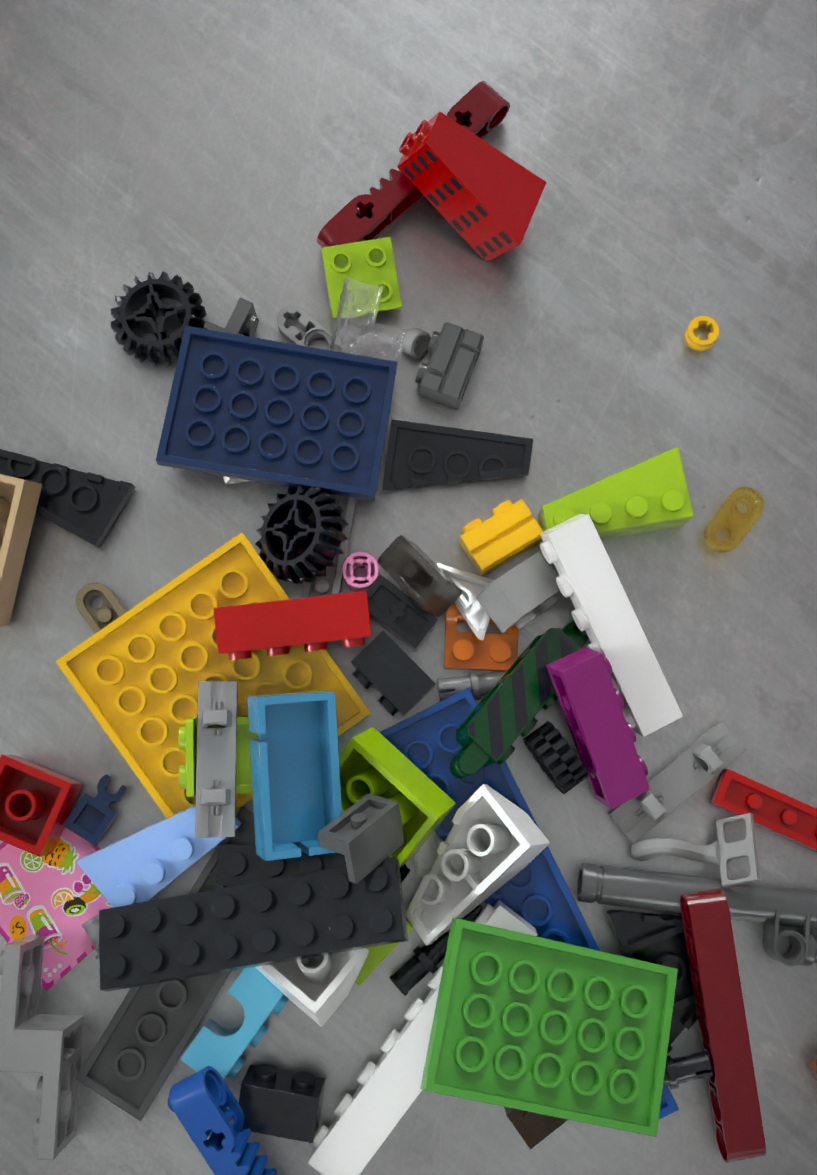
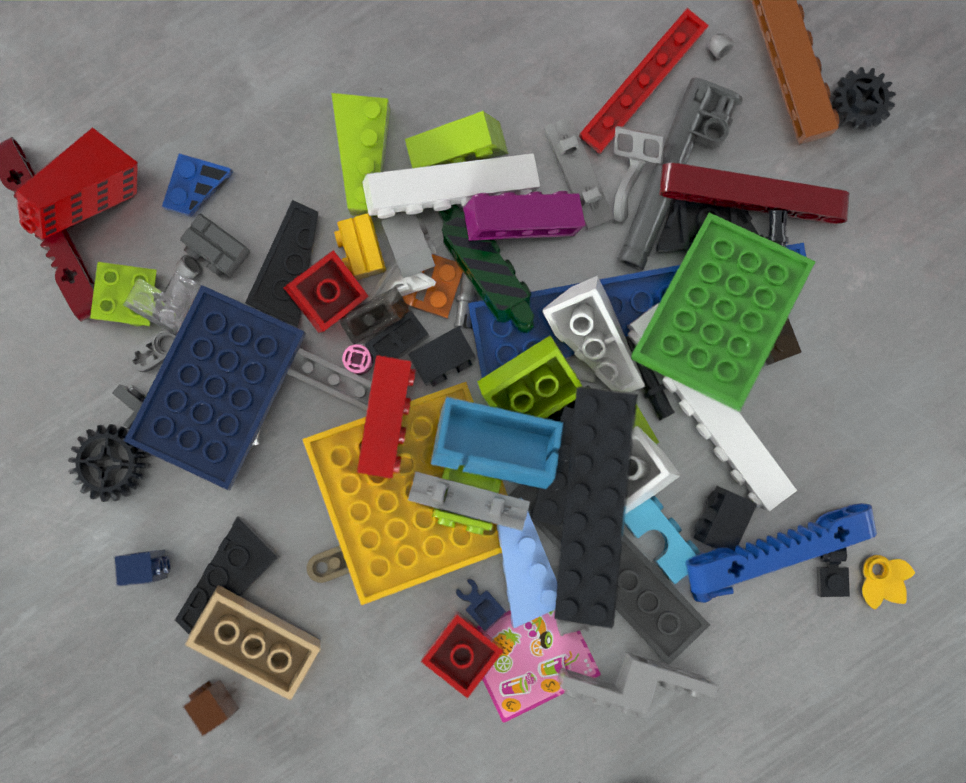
camera: 75 degrees left, 5 degrees up
black gear [255,485,349,584] -> none
dark grey panel [317,793,404,884] -> none
black tyre [523,721,589,794] -> none
yellow bush [685,316,719,351] -> none
clear yellow plate [704,487,764,553] -> none
none -> dark blue brick [114,550,171,586]
none -> blue wing [162,153,233,217]
none -> red brick [283,250,369,333]
none -> lime wedge [405,111,509,168]

